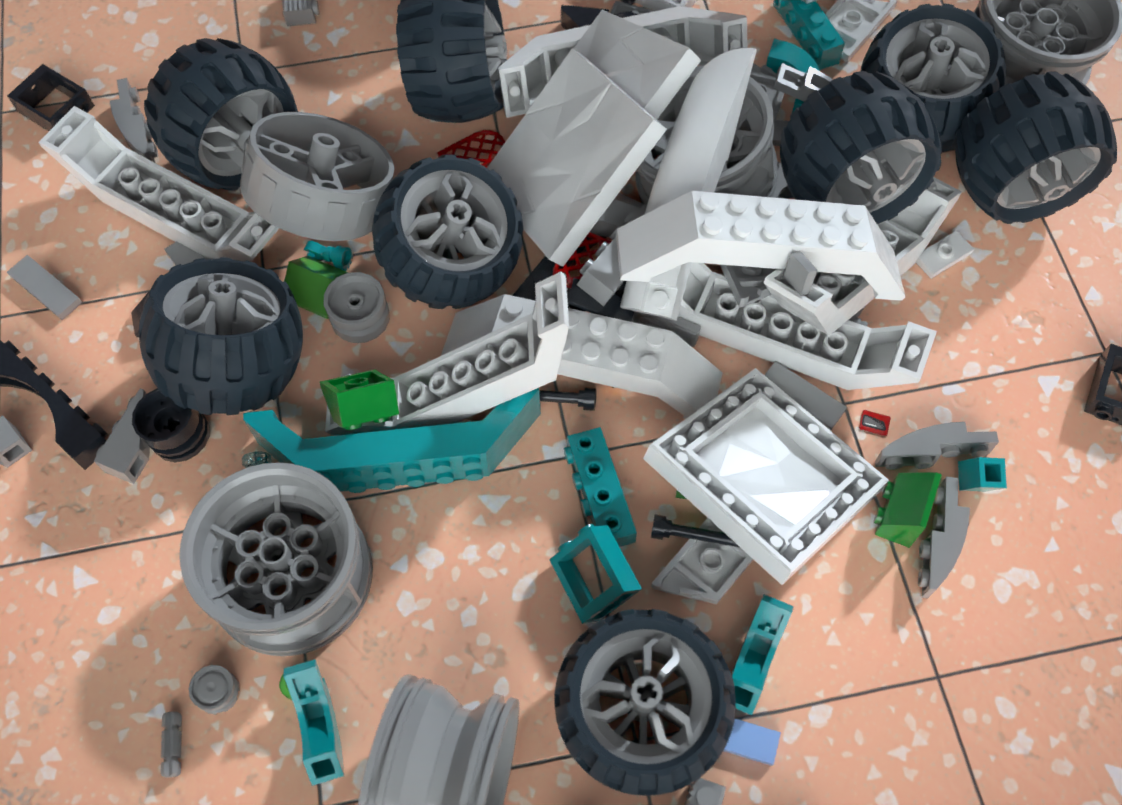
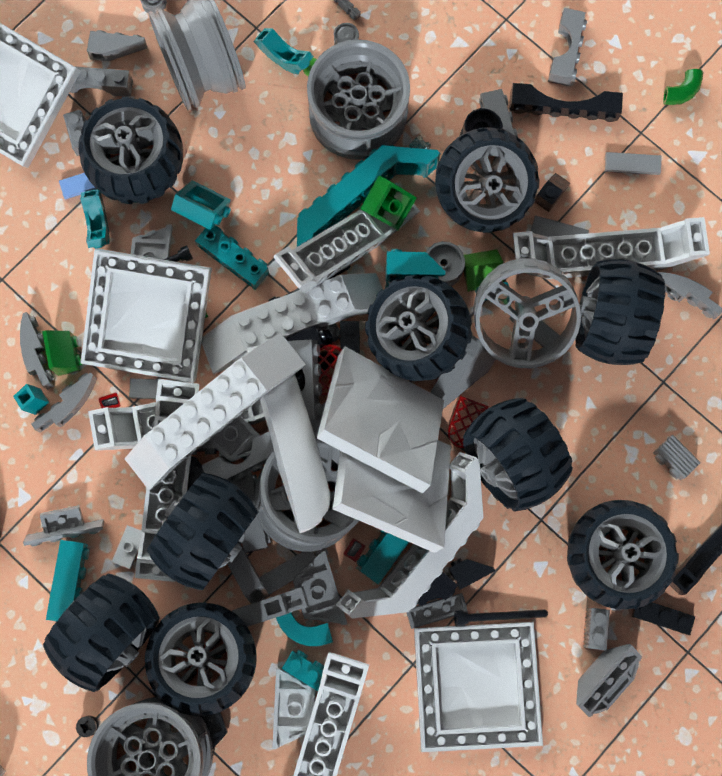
camera: 140 degrees right, 15 degrees up
light grey tile [784,251,817,296] -> none
none -> light grey bracket [23,505,105,546]
none -> teal brick [46,540,90,622]
none -> teal wedge [385,249,446,288]

